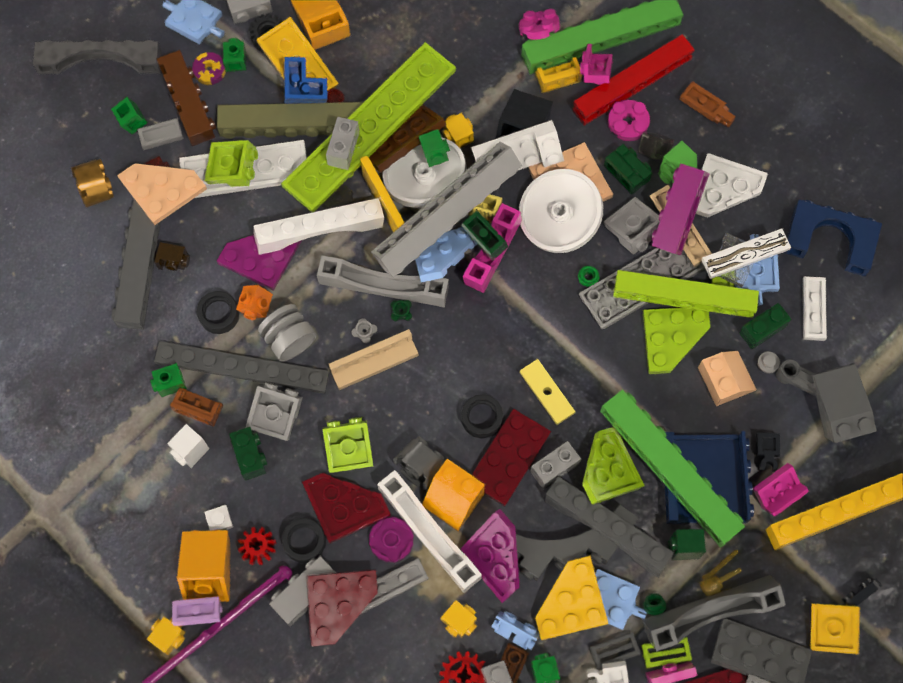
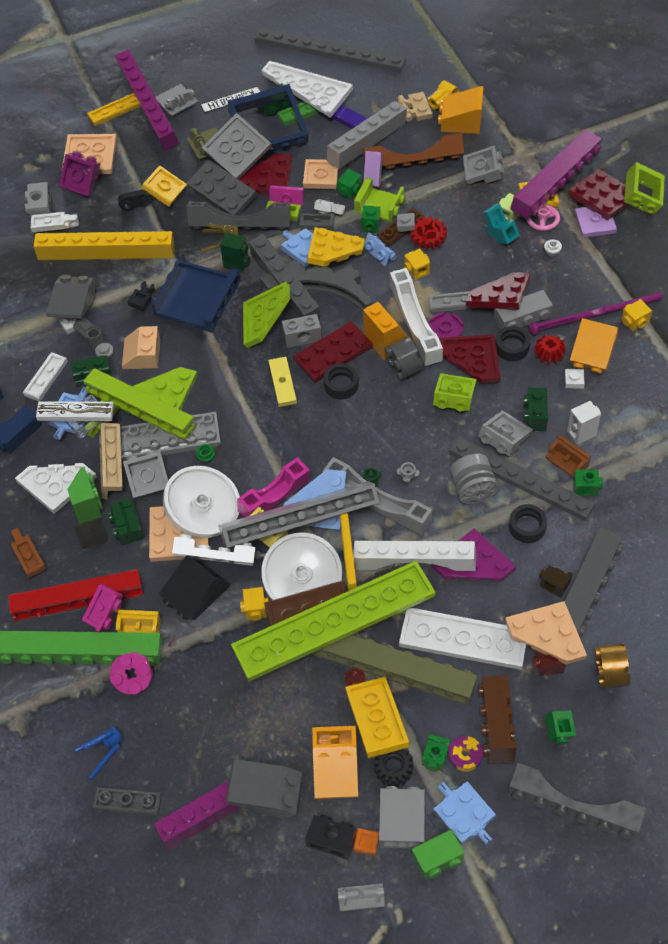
camera: 155 degrees left, 15 degrees down
light grey tile [137,118,184,150] -> none
lavender panel [172,597,223,626] -> none
lime plate [204,140,258,187] -> none
orange brick [236,285,273,320] -> none
blue brick [284,57,327,104] -> none
light grey brick [326,117,360,170] -> none
tan fence [329,329,419,390] -> none
green brick [418,129,450,167] -> none
magenta plate [460,509,520,603] -> none
dark green brick [461,211,508,261] -> none
bright green brick [600,389,745,548] -> none
dark pink plate [608,100,650,141] -> none
dark green plate [643,593,666,615] -> none
magenta brick [651,163,710,255] -> none
dark pink bracket [753,463,809,516] -> none

